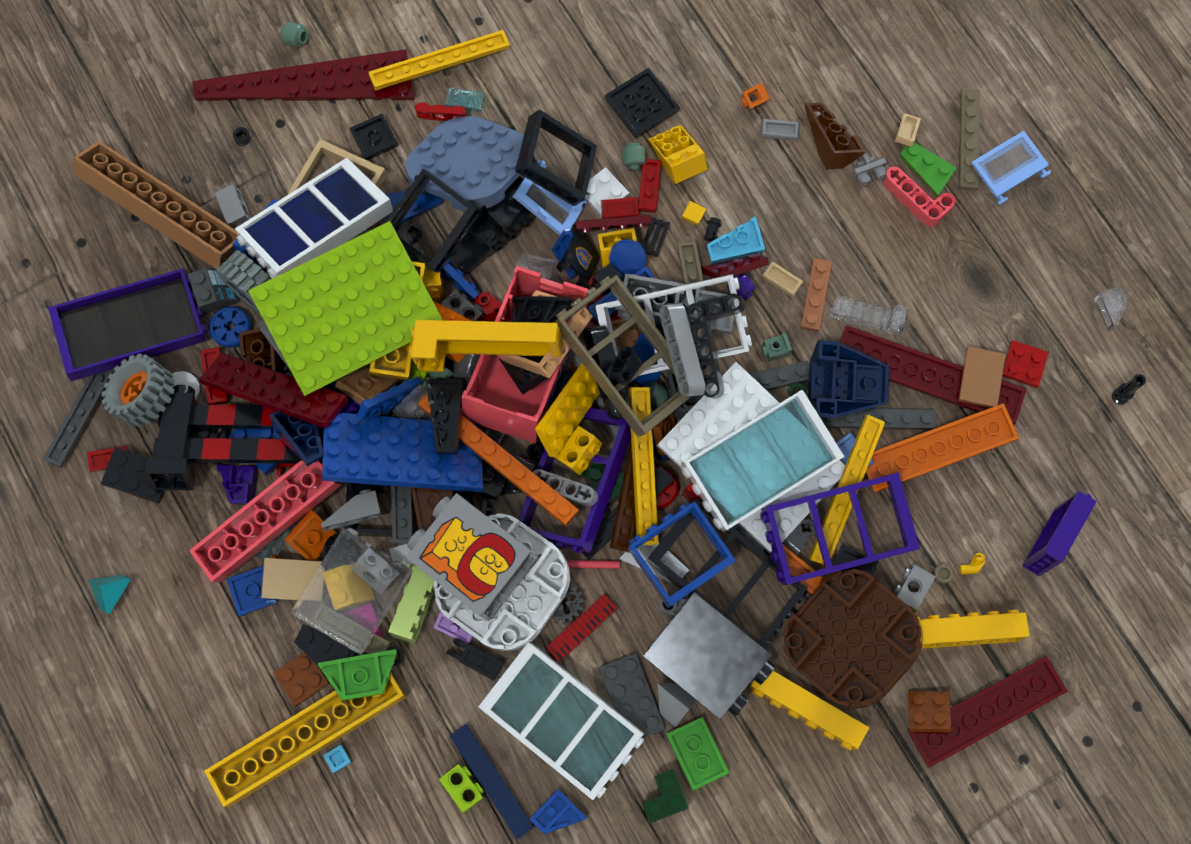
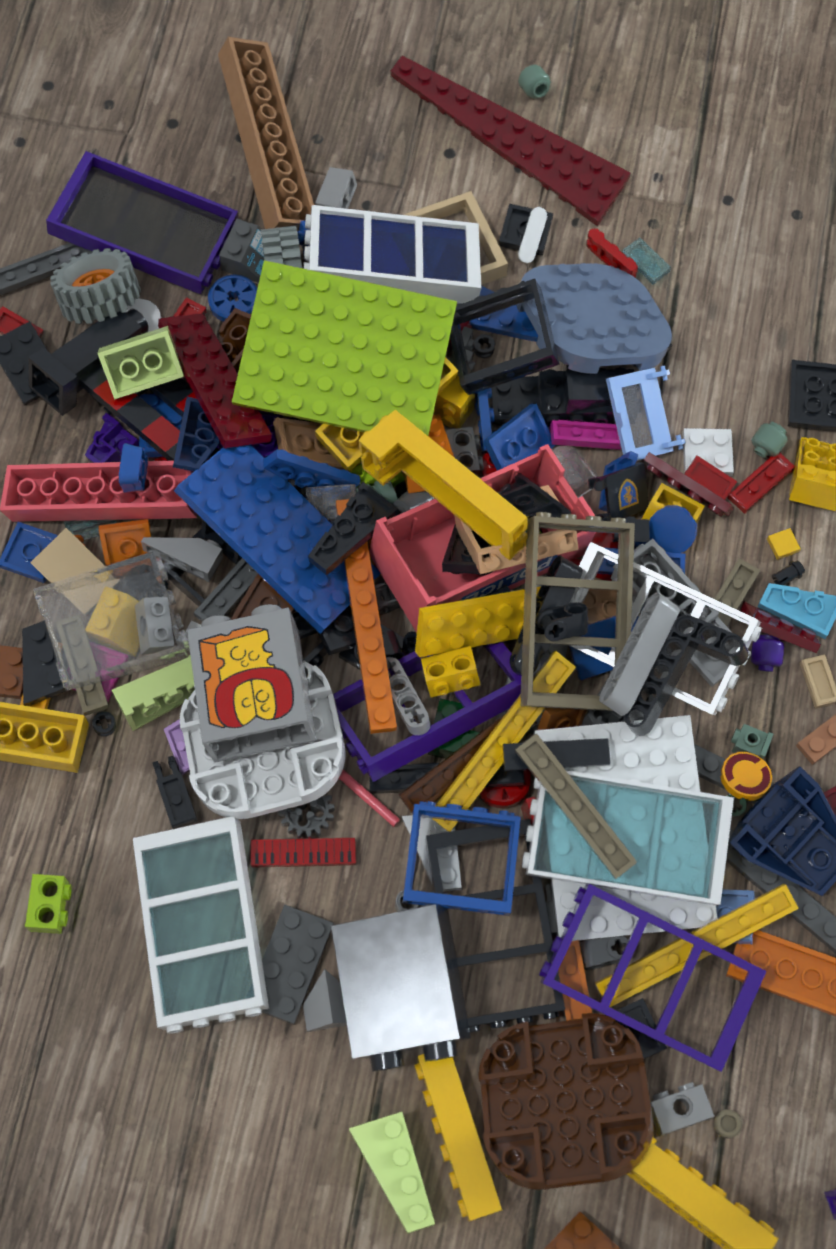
camera: 40 degrees right, 5 degrees down
black bush [233,127,251,146] -> none
bright green wing [318,649,397,701] -> none
yellow plate [368,30,510,91] -> none
dark blue tile [450,724,534,839] -> none
black window [515,109,597,206] -> none
blue wing [530,789,587,834] -> none
black tile [642,217,670,257] -> none
dark green brick [642,769,688,824] -> none
sand green head [643,382,669,410] -> none
bright green plate [666,717,729,791] -> none
yellow arm [959,553,985,575] -> none
none -> yellowish green slope [98,326,184,399]
none -> blue piece [119,443,148,493]
none -> yellowish green wedge [349,1112,435,1234]
none -> blue plate [483,404,556,471]
none -> black tile [503,738,610,771]
none -> dark tan plate [515,733,637,879]
none -> white piece [518,207,547,263]
none -> dark pink plate [550,420,622,450]
none -> light orange tile [720,752,773,801]

